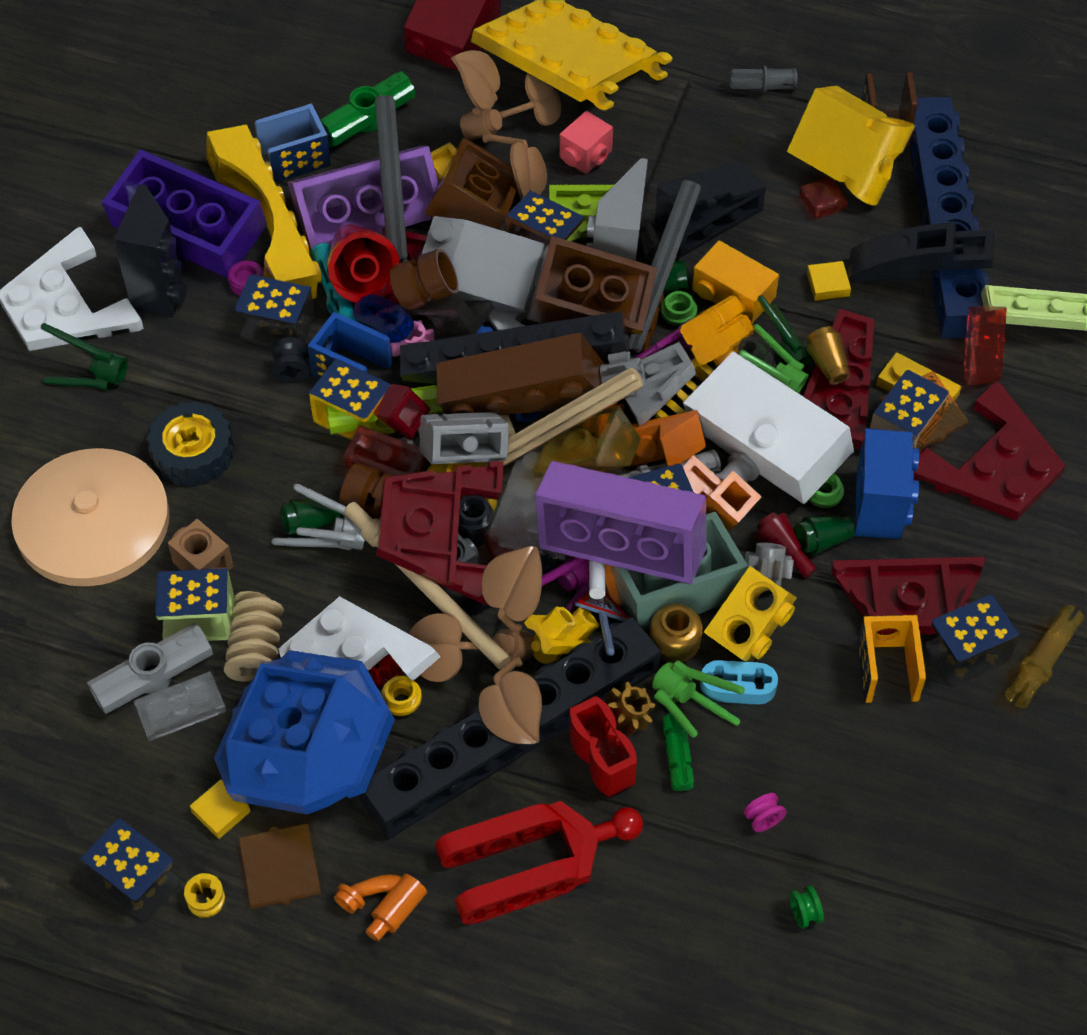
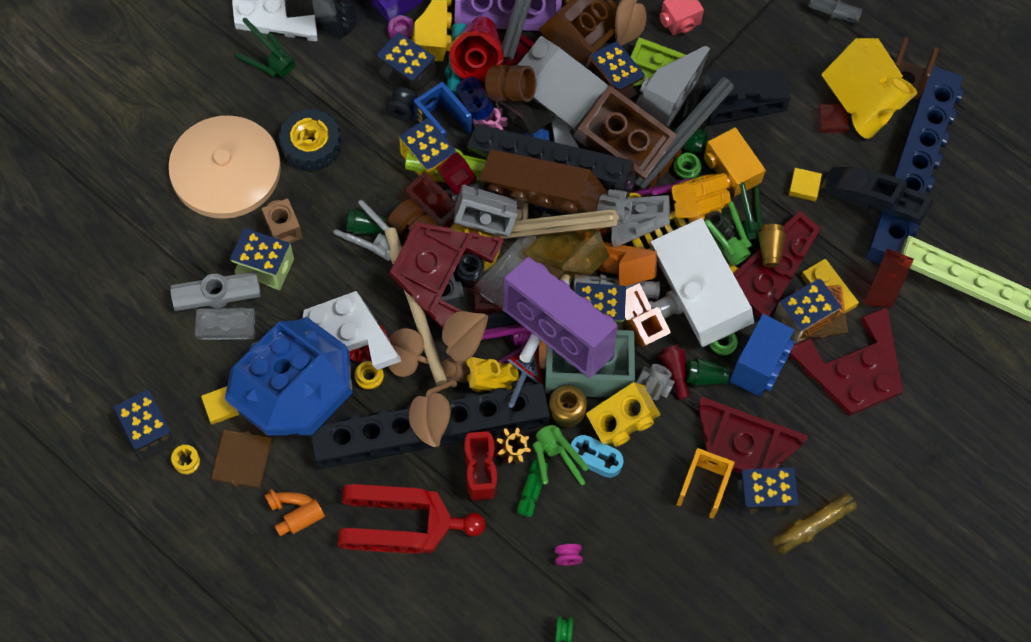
camera: 20 degrees right, 10 degrees up
tan piece [224,591,284,682] -> none

